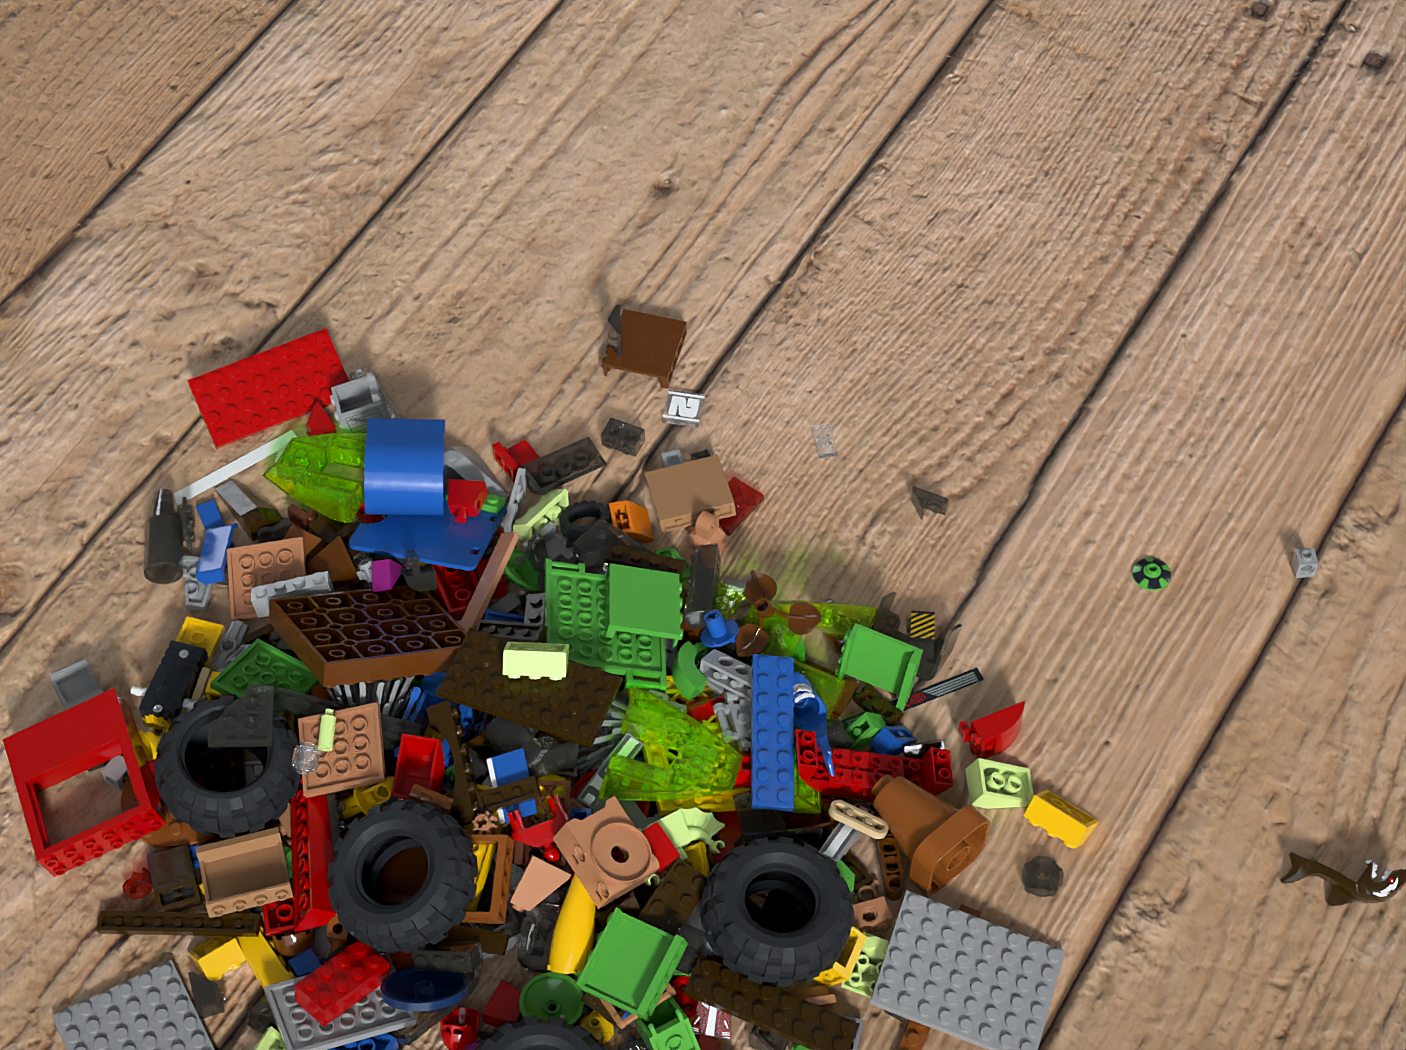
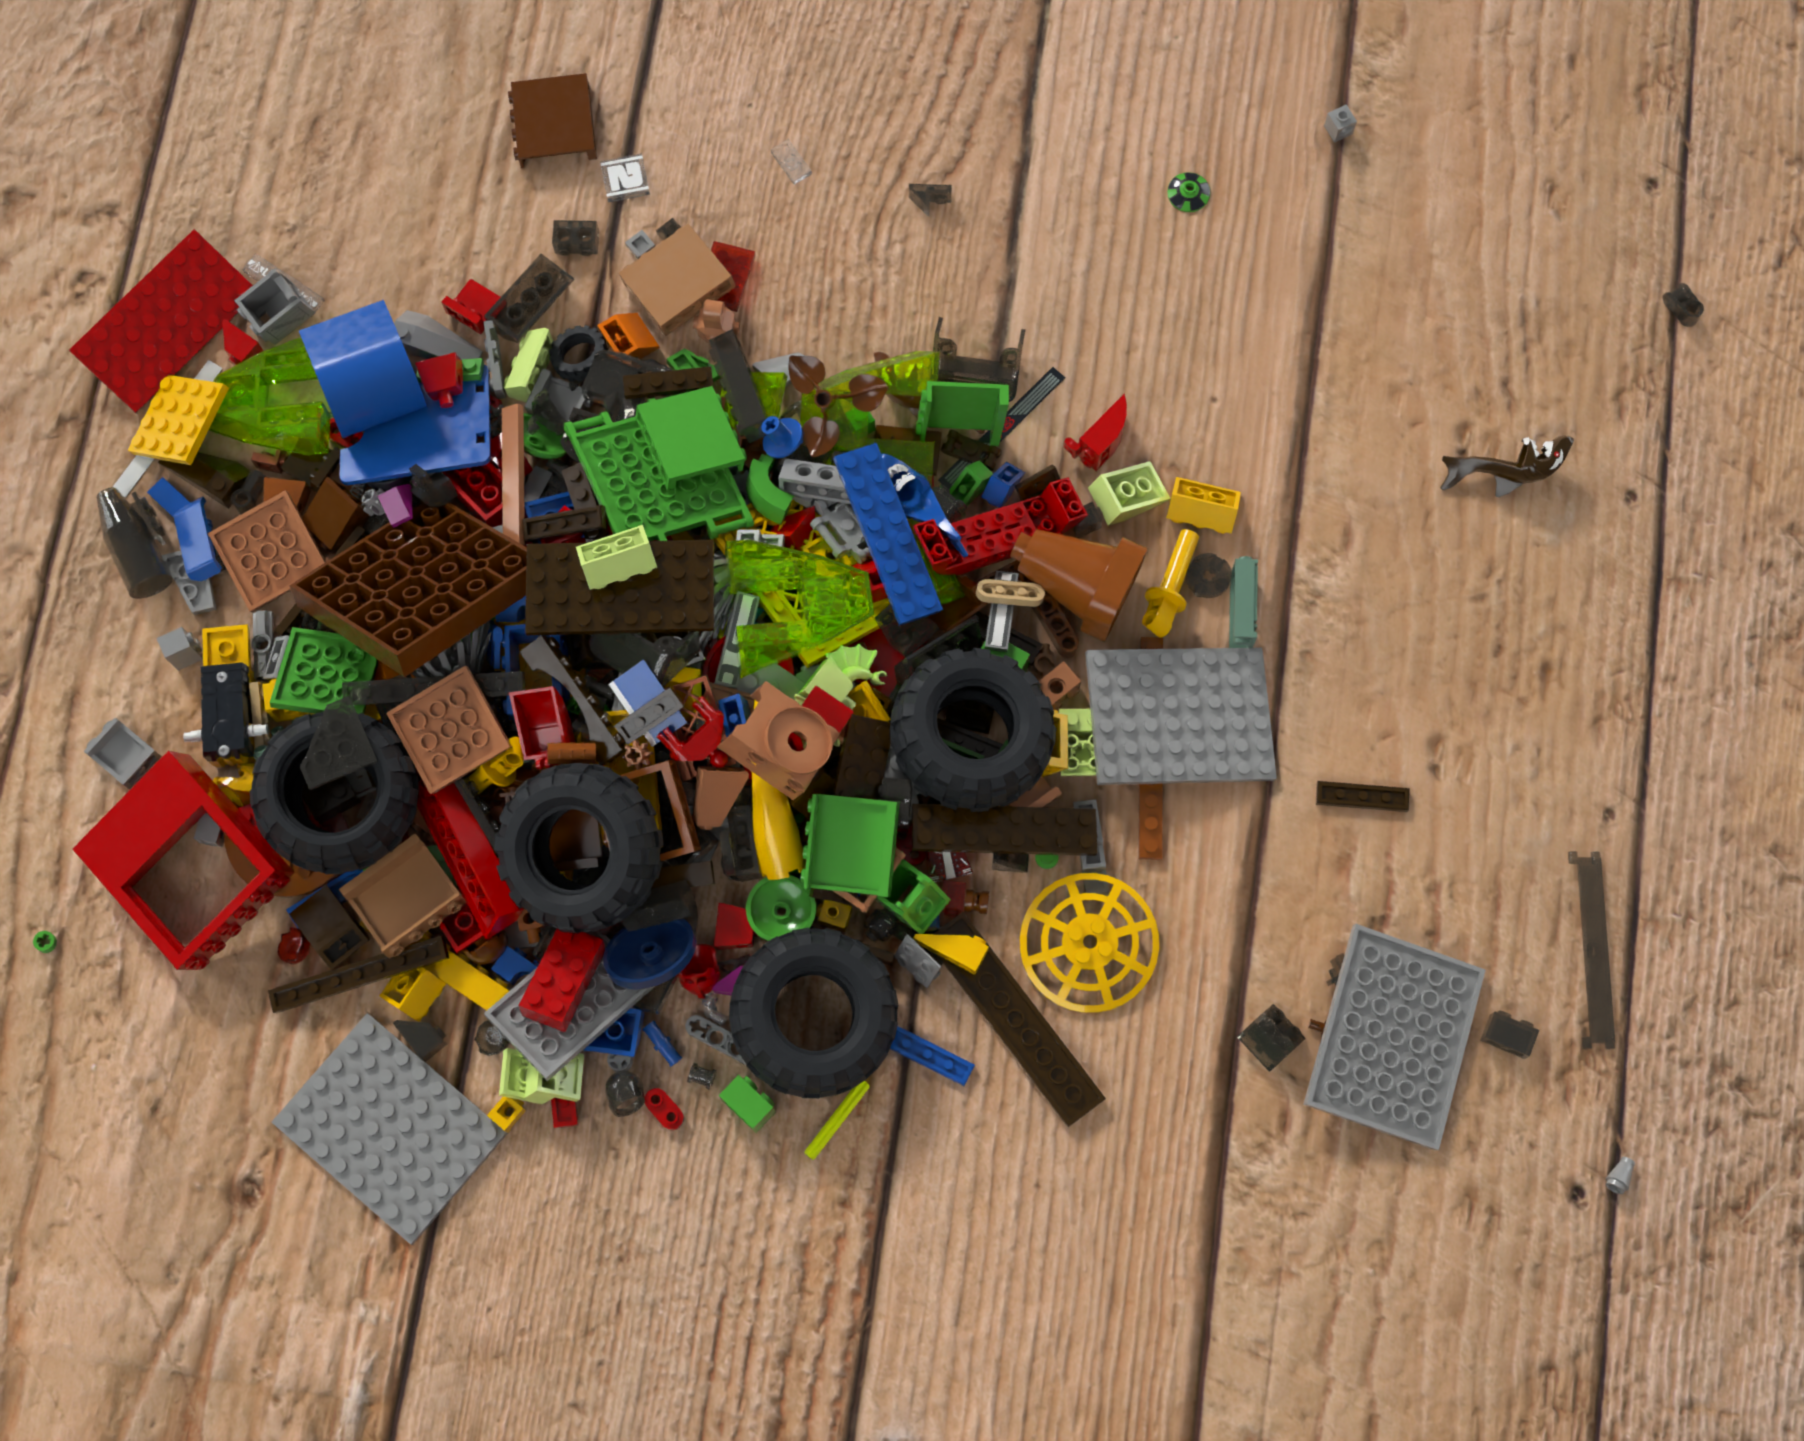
camera: 20 degrees left, 20 degrees up
light grey brick [251,571,334,618] -> none
clear head [291,742,321,775] -> none
yellowish green cylinder [317,709,336,751] -> none
clear smoke slope [607,304,622,357] -> none
brick [906,610,935,659] -> none
none -> yellow plate [128,375,229,465]
none -> light grey brick [157,627,203,671]
none -> clear smoke brick [1072,501,1104,538]
none -> yellow piece [1142,529,1199,638]
none -> sand green door [1229,556,1258,648]

